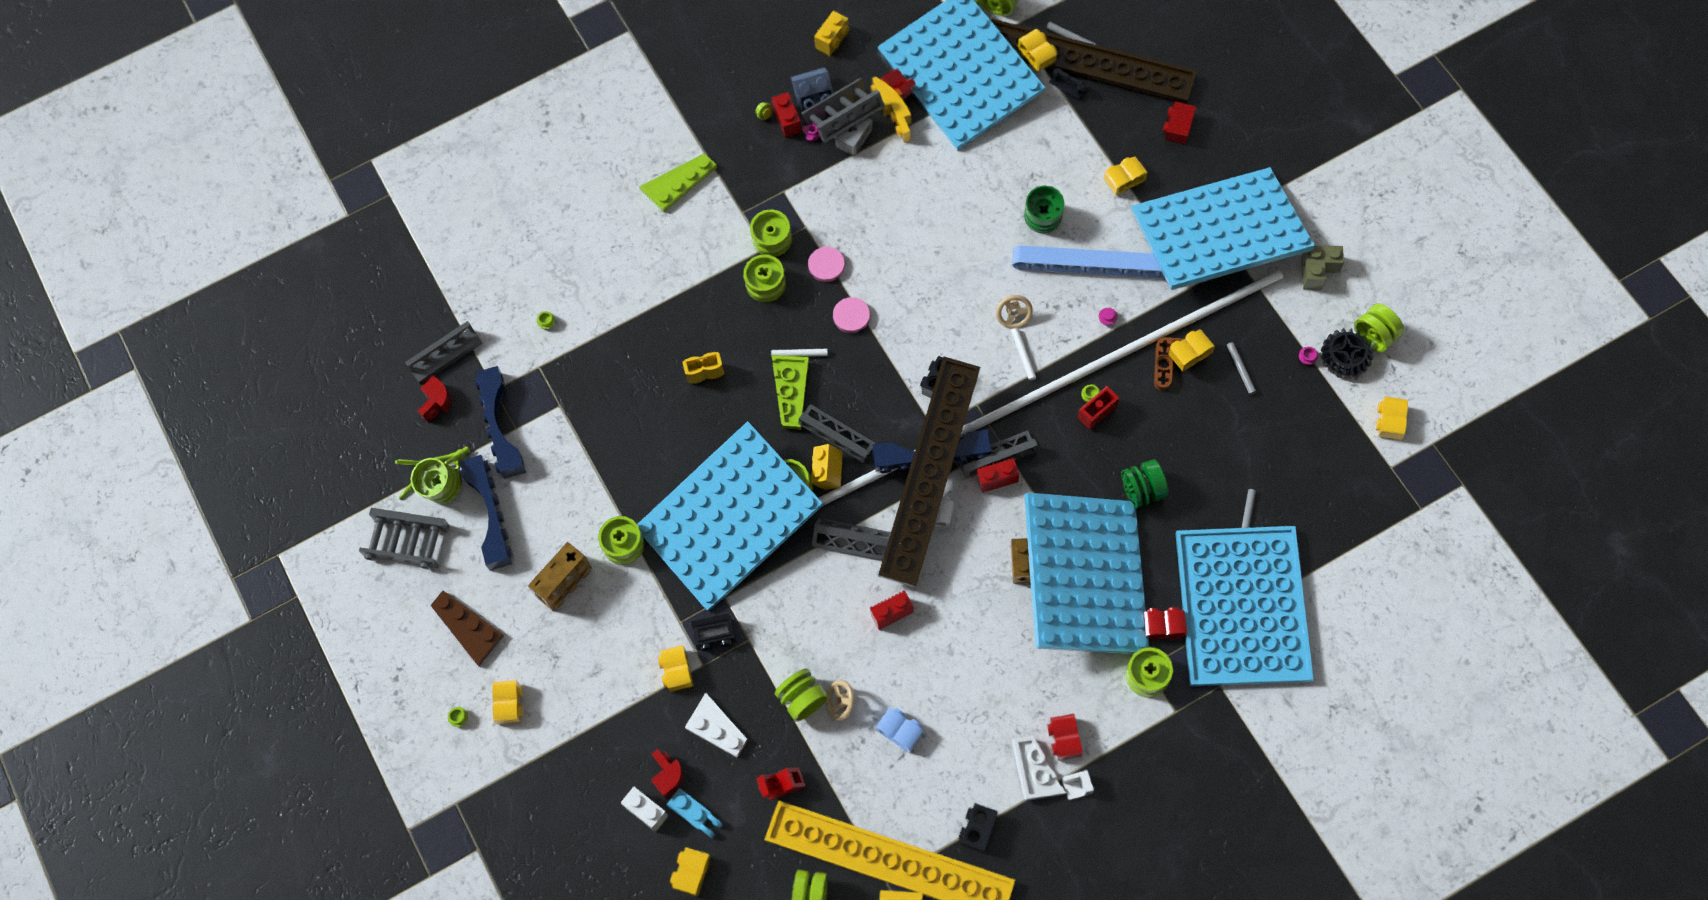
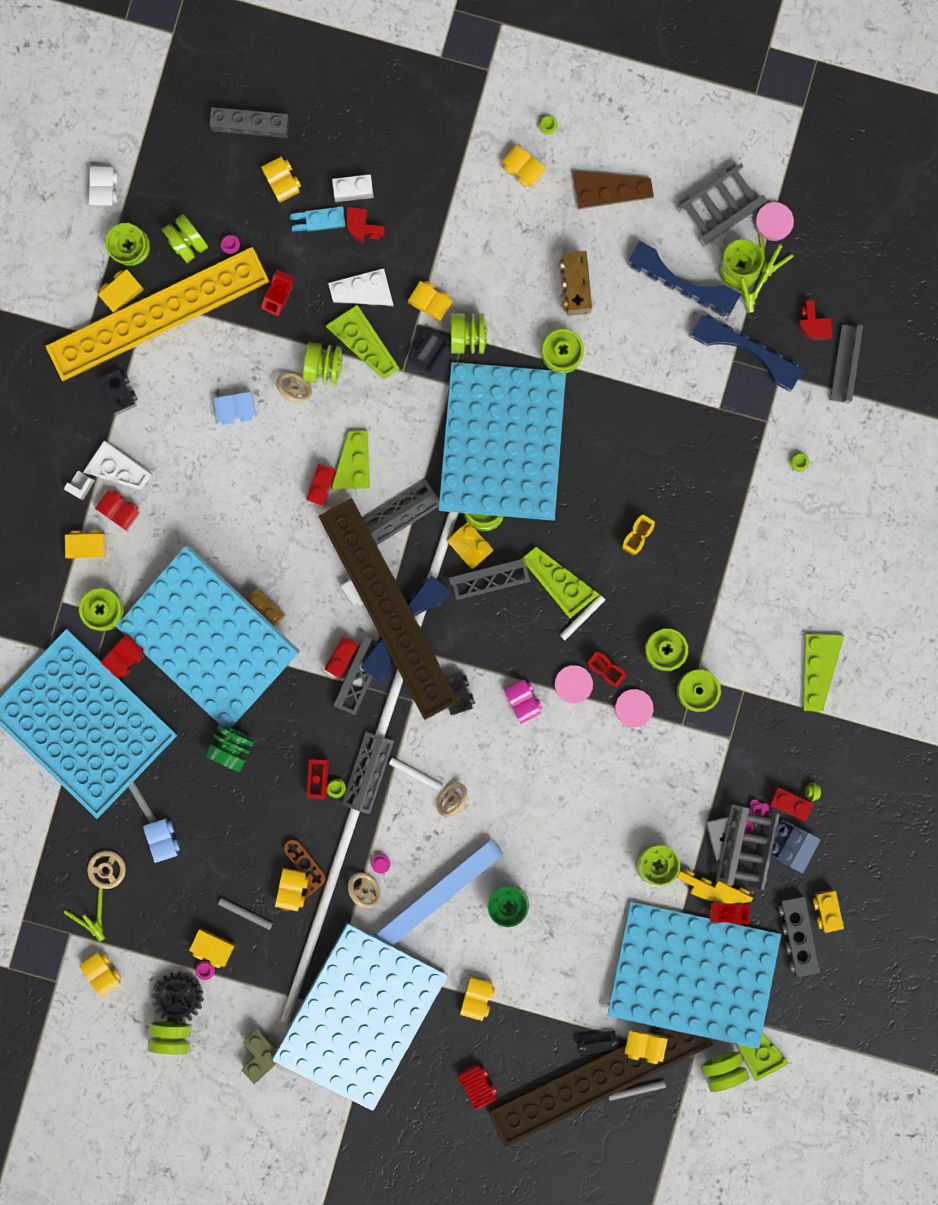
camera: 125 degrees right, 20 degrees up
none -> lime plant [64,888,105,942]
none -> yellow brick [65,530,107,559]
none -> tan piece [87,851,126,889]
none -> light blue brick [143,818,180,863]
none -> yellow brick [189,928,236,968]
none -> dark pink plate [221,235,240,254]
none -> lime wing [326,305,400,380]
none -> lime wing [332,431,370,490]
none -> dark grey fence [341,732,394,814]
none -> tan piece [348,872,381,909]
none -> lime wheel [451,313,487,354]
none -> dark pink brick [503,679,543,724]
none -> red brick [586,652,626,687]
none -> lime wheel [636,845,680,886]
none -> bright pink tile [755,202,794,241]
none -> dark grey brick [778,895,820,977]

